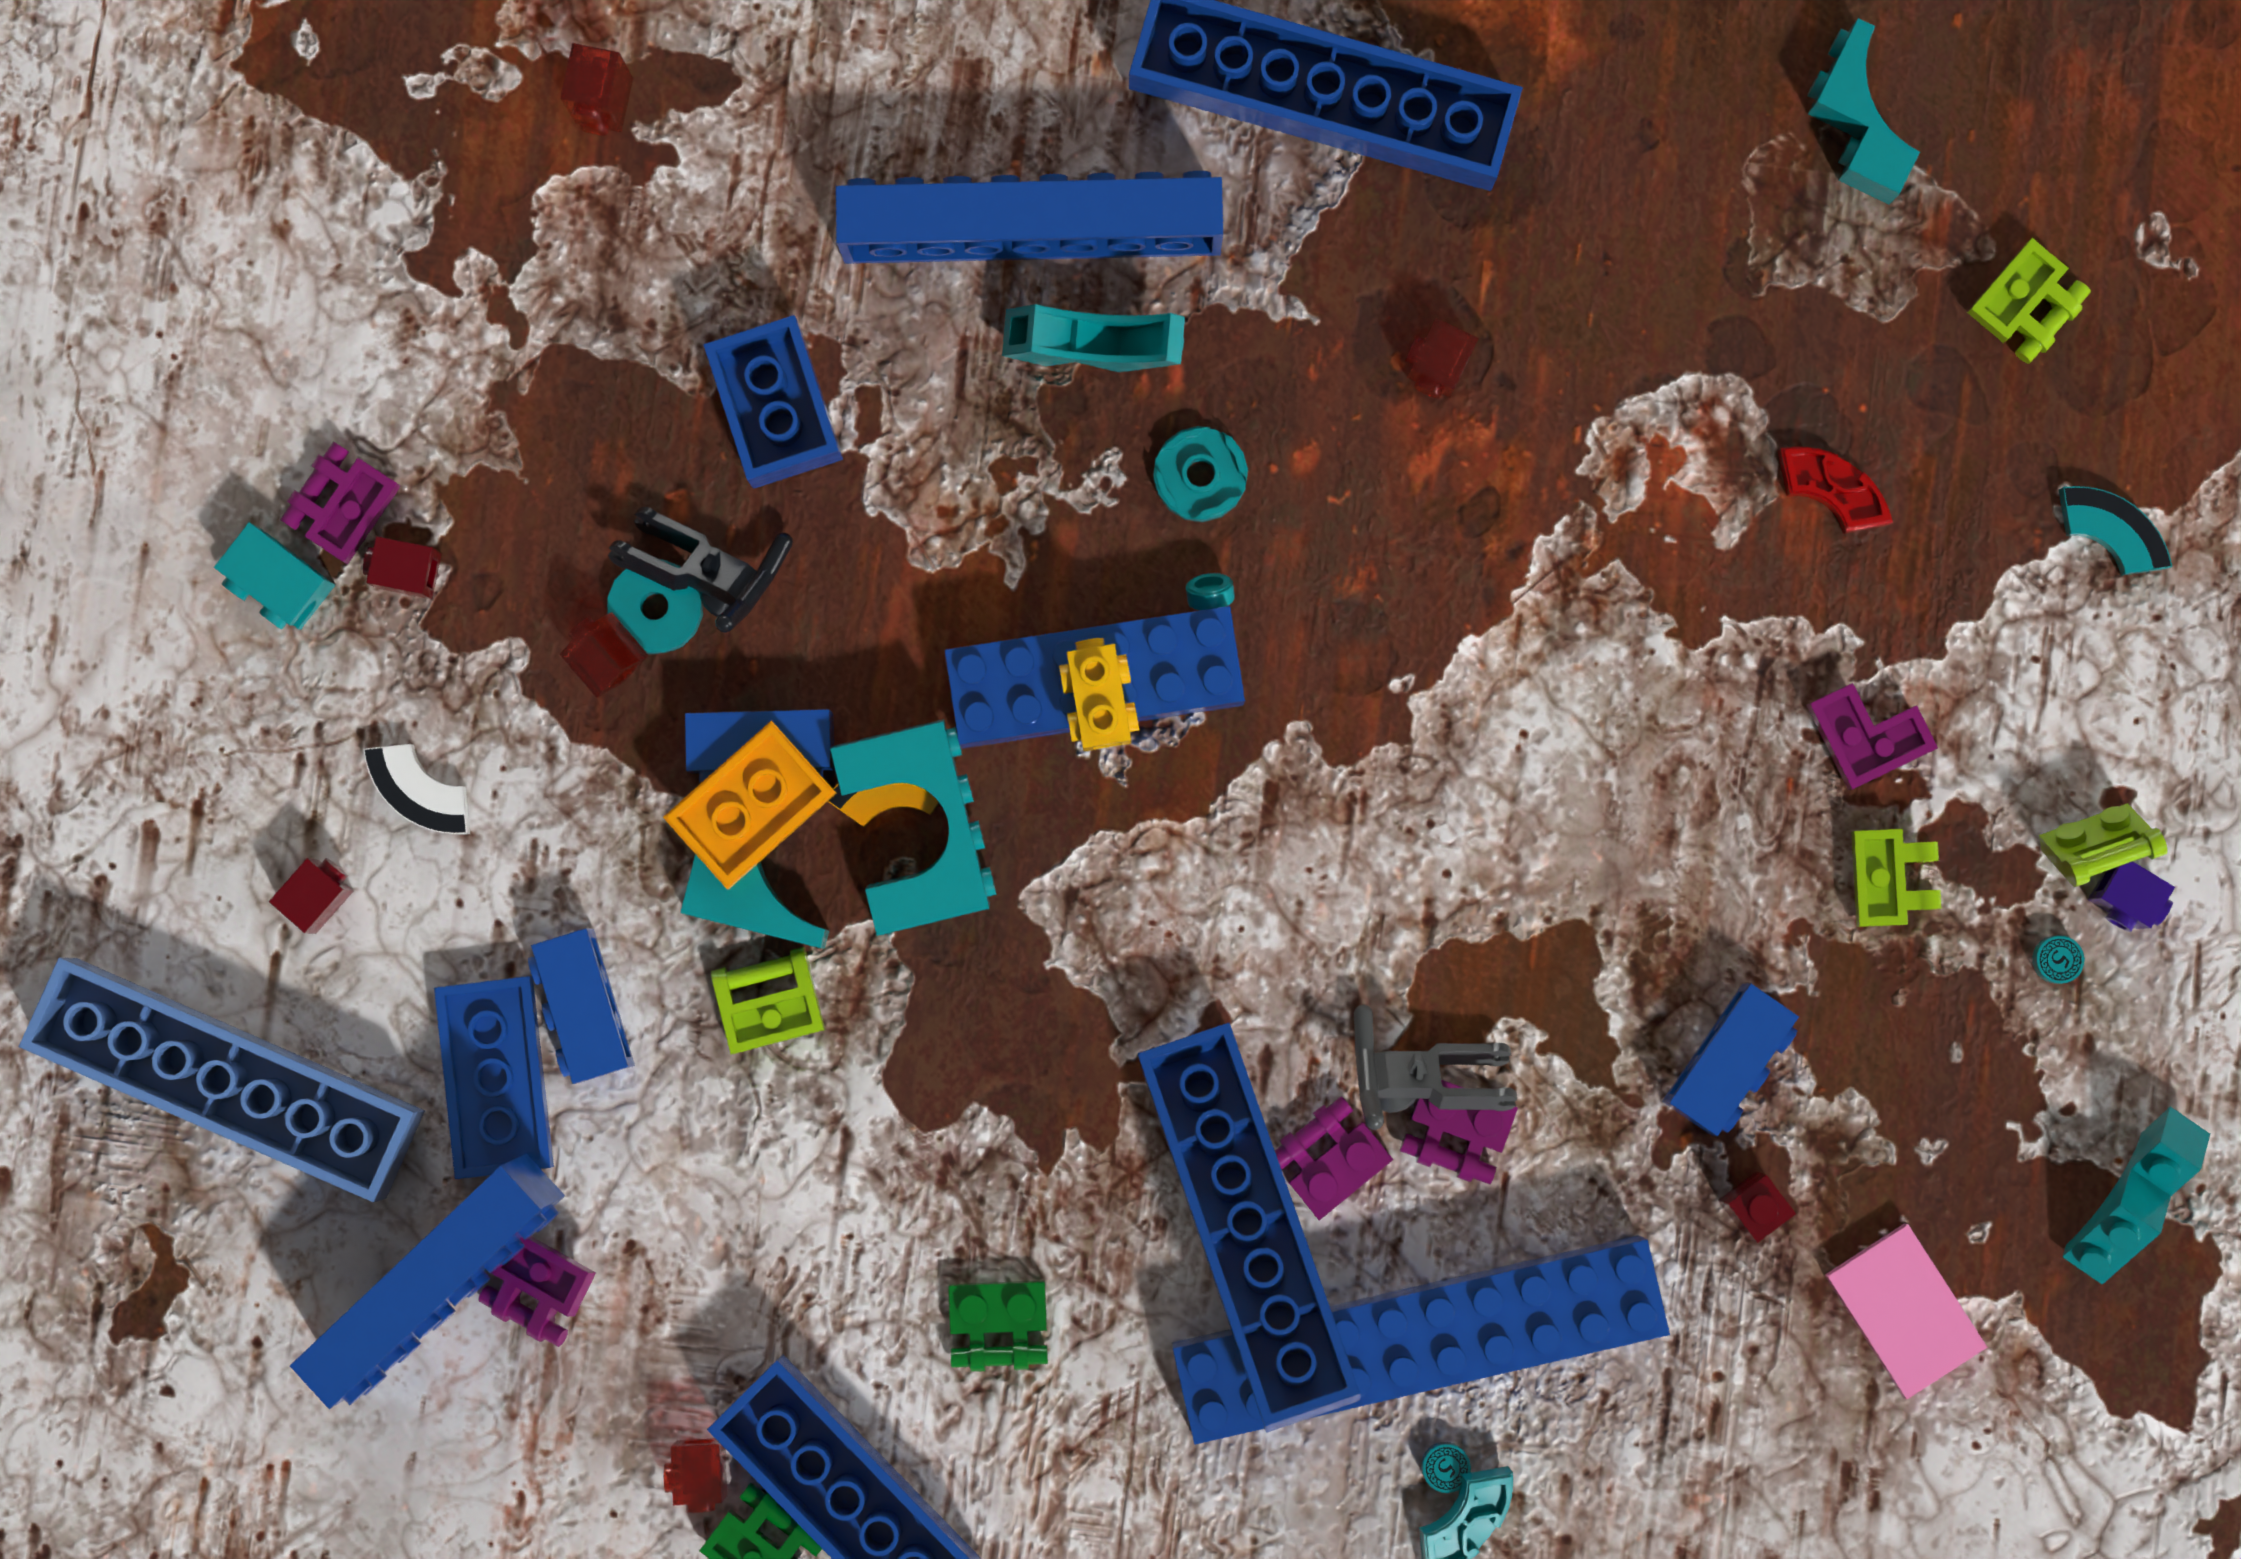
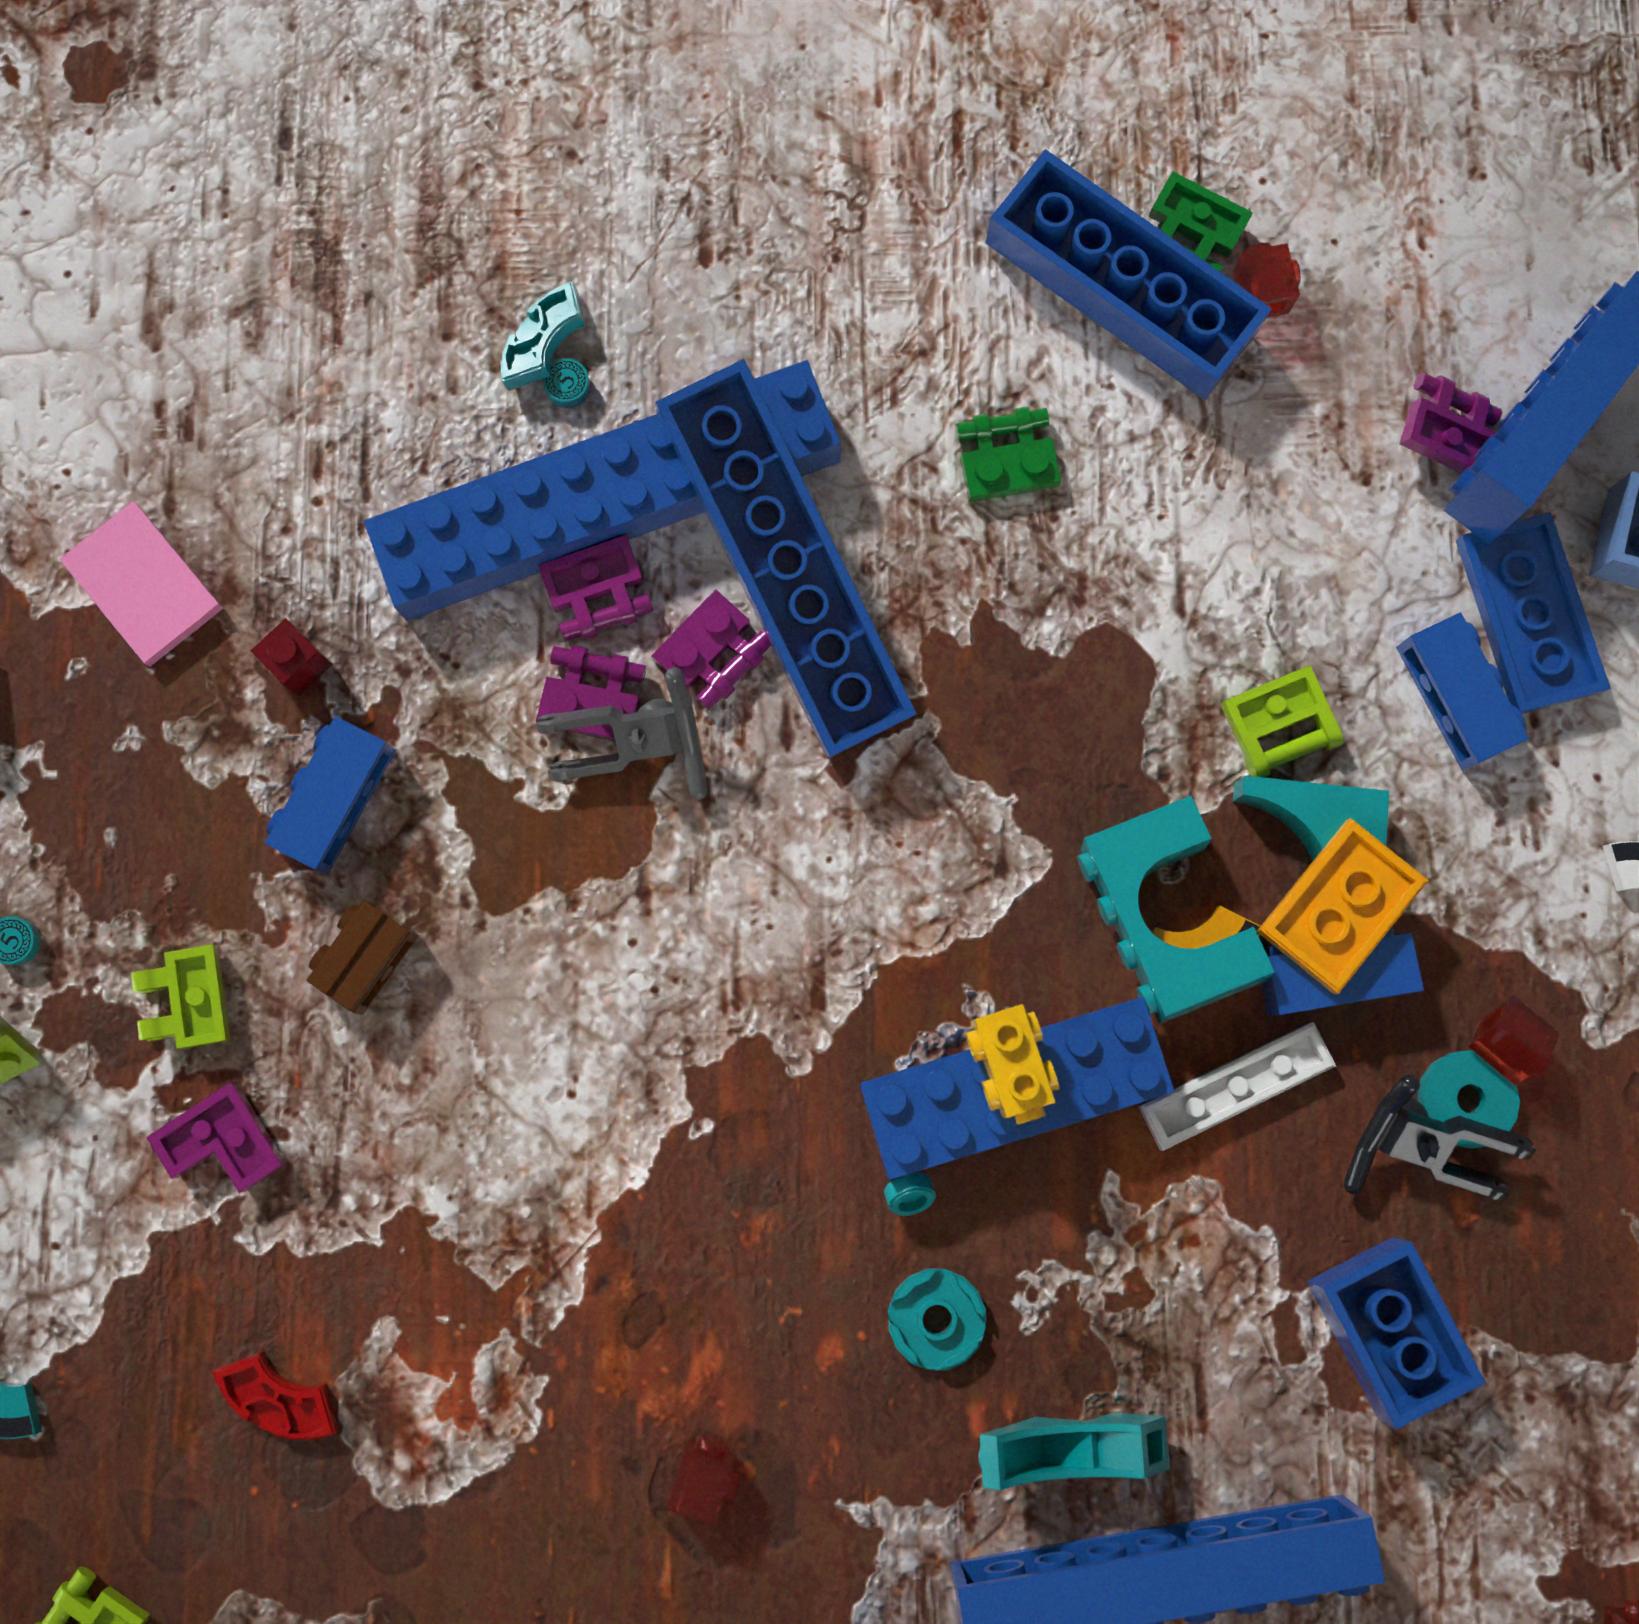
camera: 170 degrees right, 5 degrees down
none -> reddish brown brick [306,900,419,1015]
none -> magenta plate [538,535,654,642]
none -> white tile [1138,1022,1336,1151]

